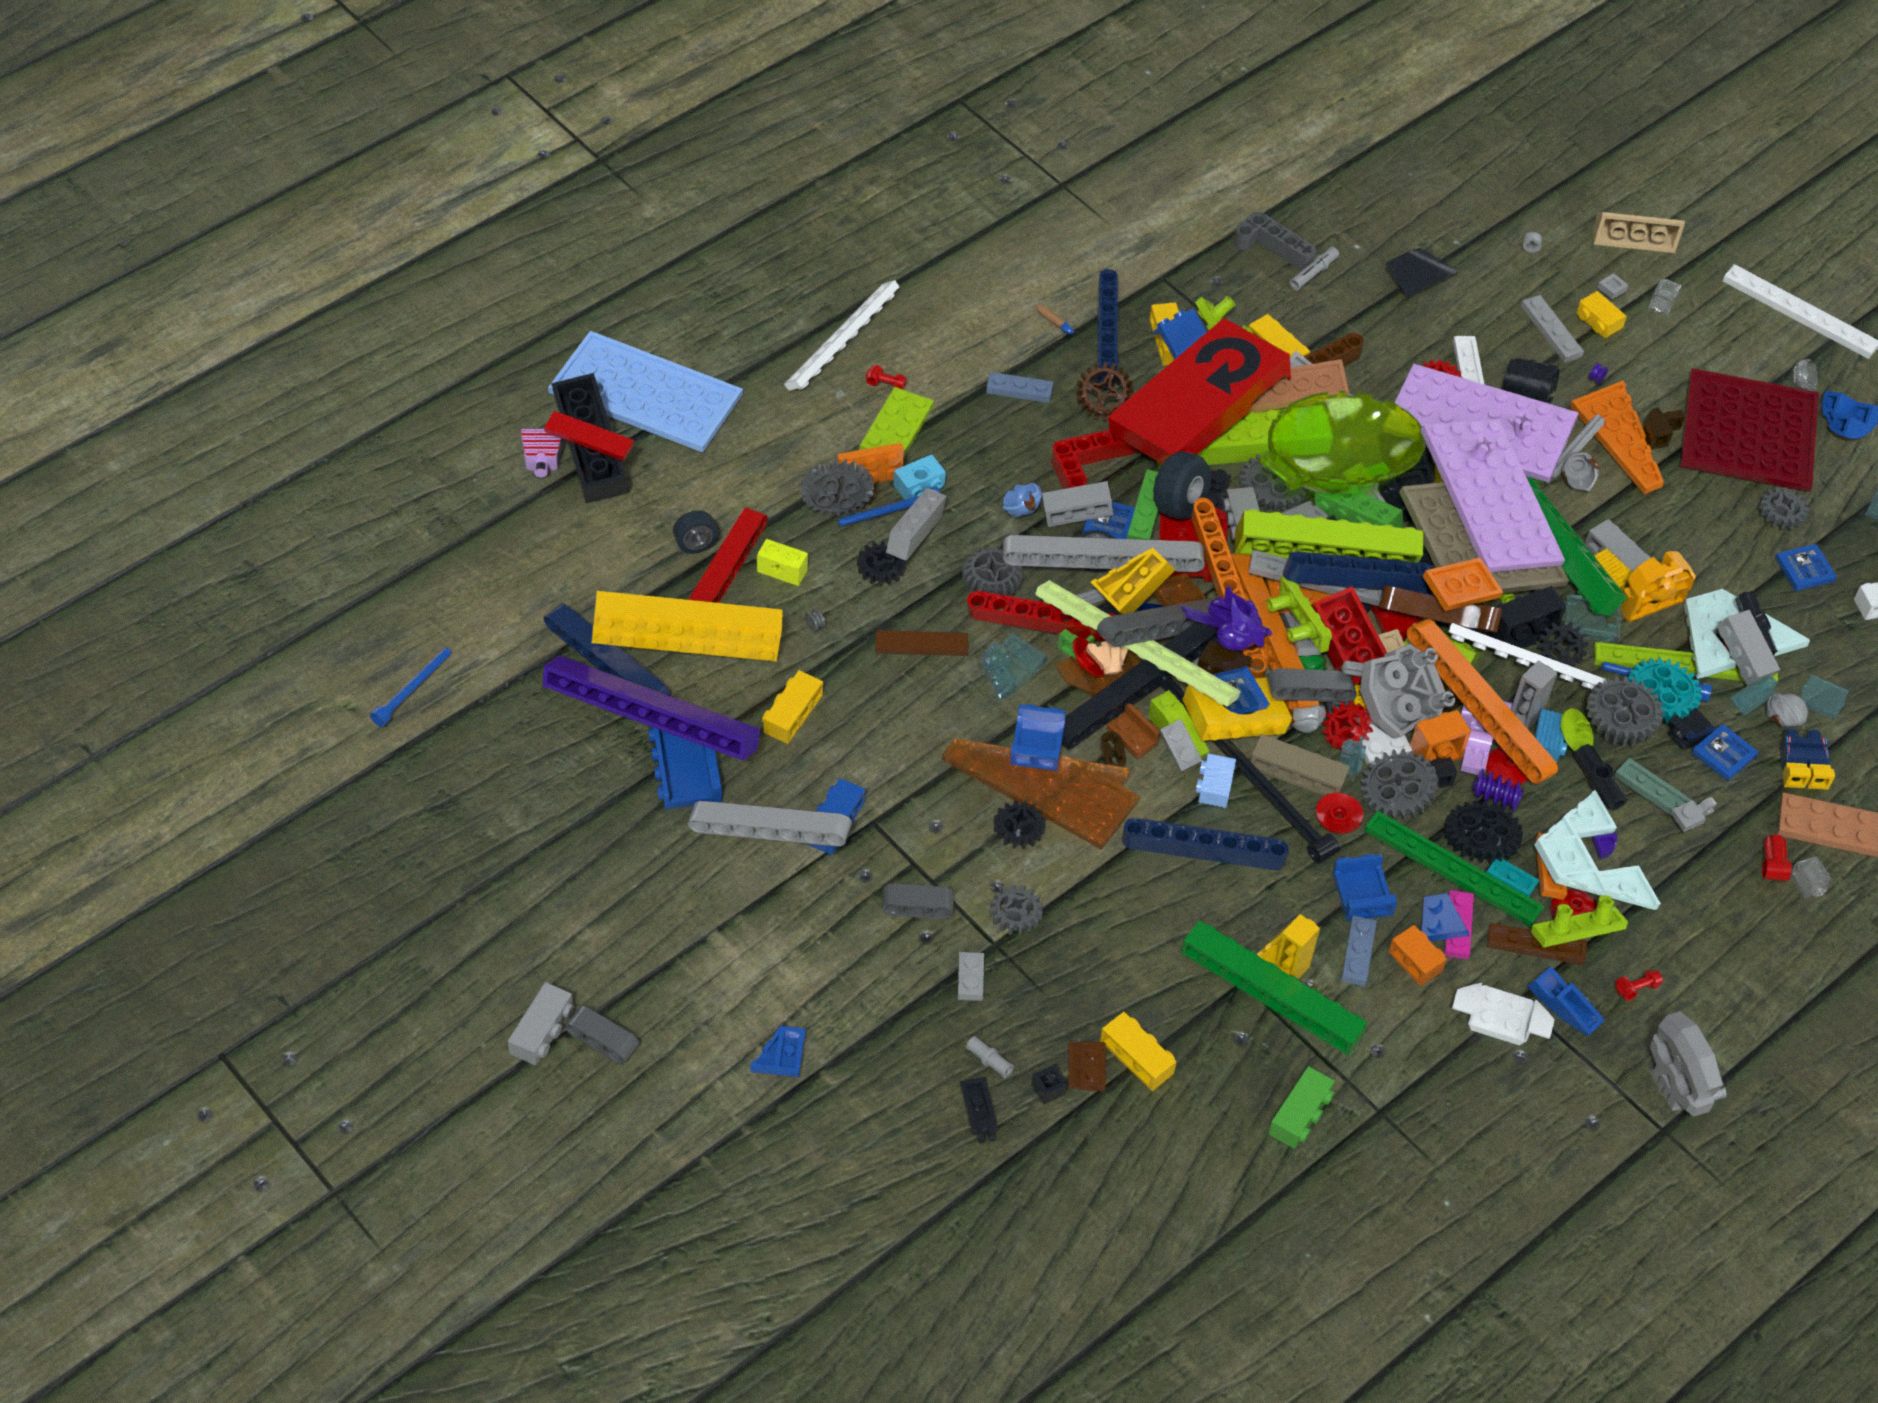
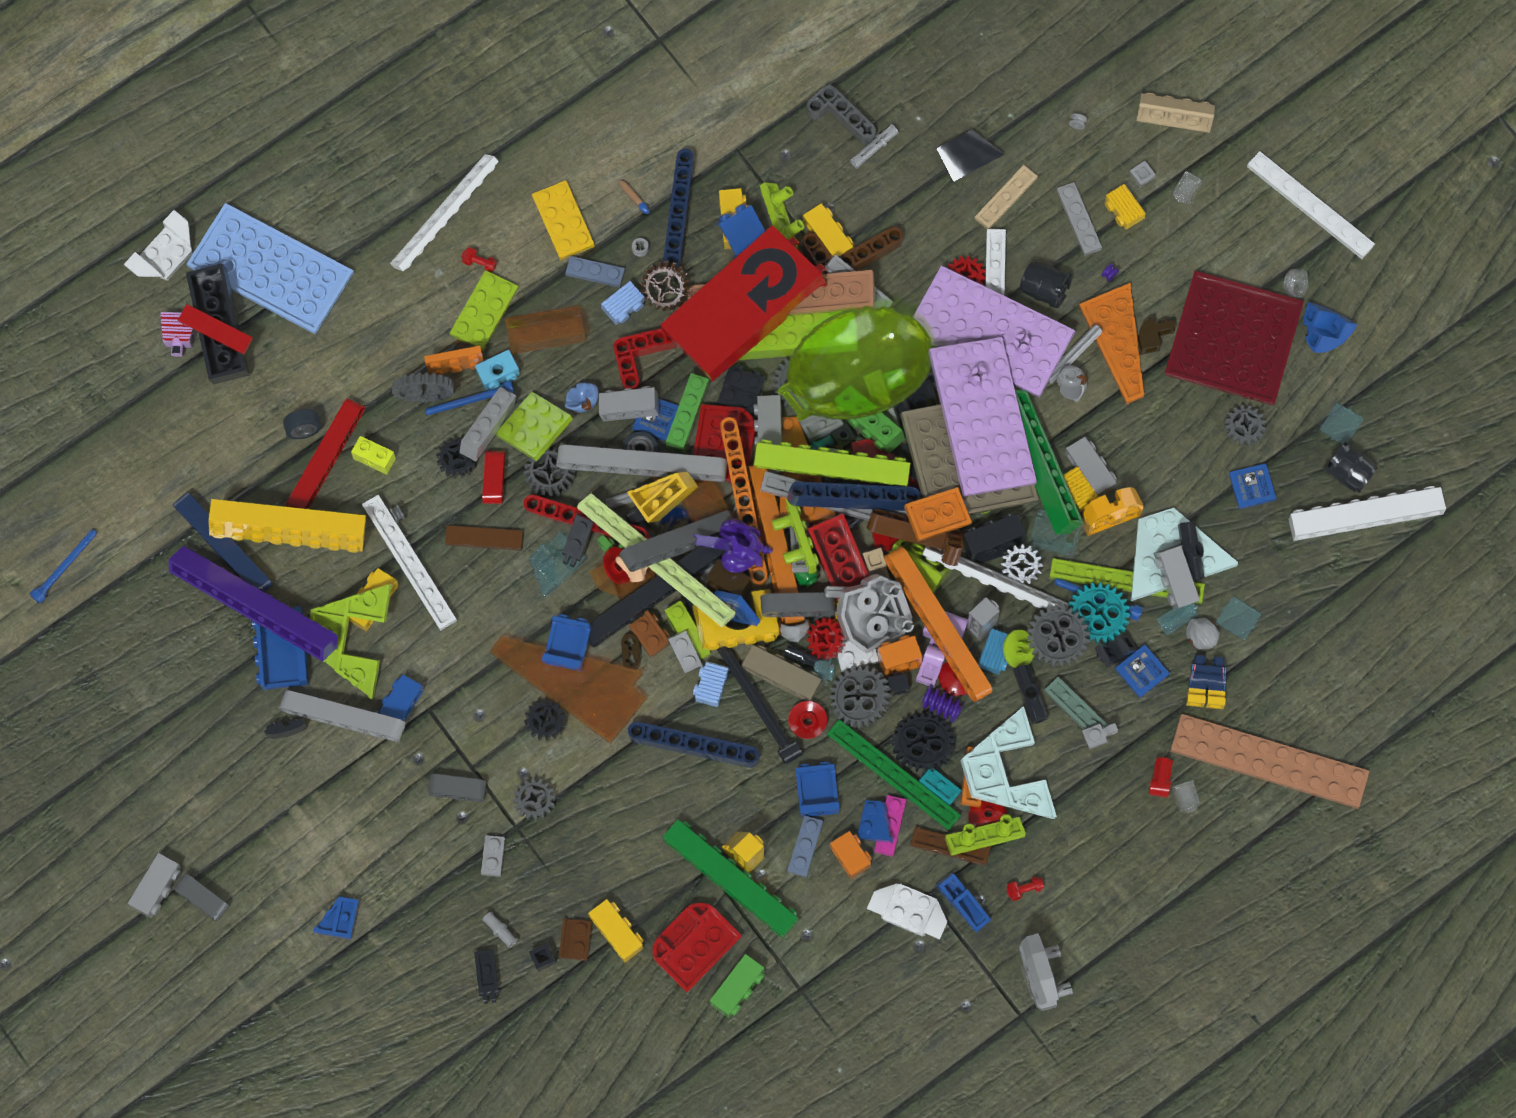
camera: 10 degrees right, 20 degrees up
black wheel [1153,451,1212,520] -> none
dark purple tile [1592,833,1617,860] -> none
none -> white piece [124,210,193,281]
none -> black slope [264,718,307,739]
none -> lime wing [310,584,392,699]
none -> white plate [362,495,457,631]
none -> red beam [482,451,505,504]
none -> lime plate [496,392,573,462]
none -> clear orange slope [505,305,586,354]
none -> yellow plate [532,180,595,261]
none -> black hinge [562,514,595,567]
none -> light blue brick [601,281,645,325]
none -> light grey bush [632,238,649,257]
none -> red plate [651,903,742,993]
none -> black axle [784,644,822,669]
none -> tan tile [975,165,1038,229]

